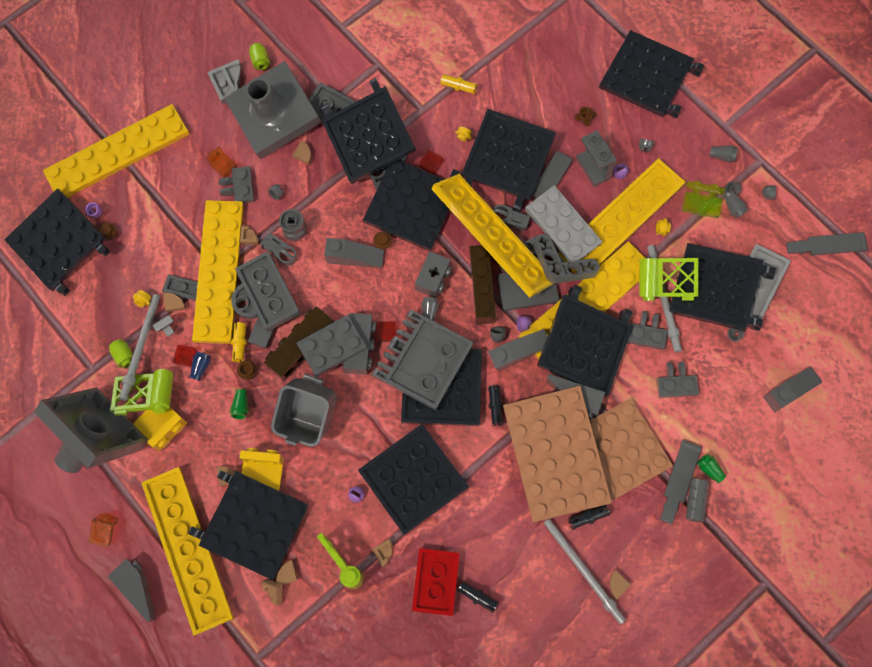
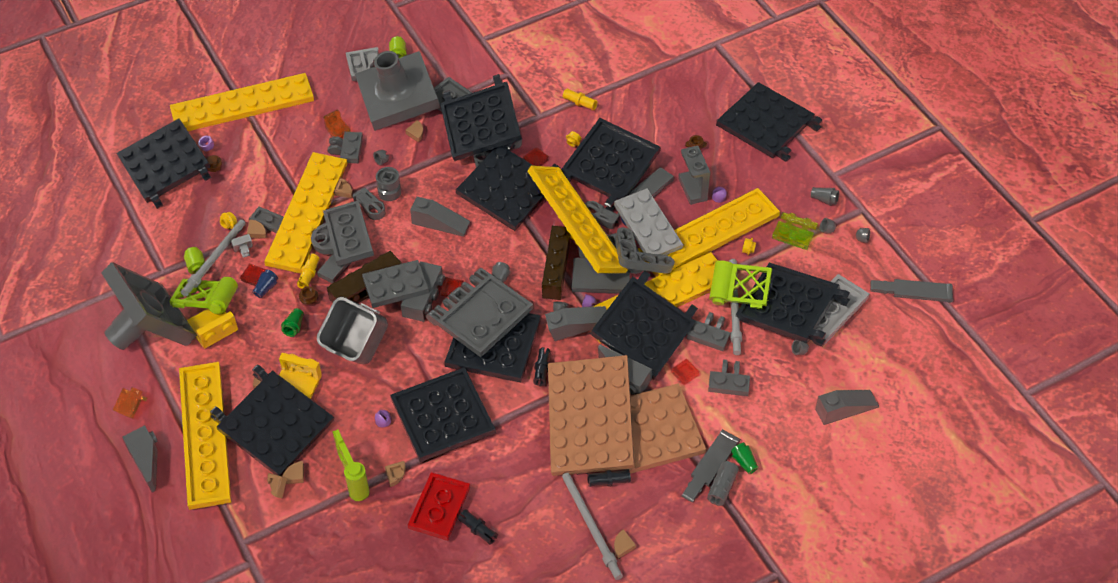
camera: 10 degrees right, 20 degrees down
reddish brown plate [373,231,392,250] -> none
dark grey brick [415,251,452,298] -> none
dark grey hinge [639,138,654,153] -> none
dark grey cone [723,190,748,219] -> none
none -> clear red tile [671,359,700,385]

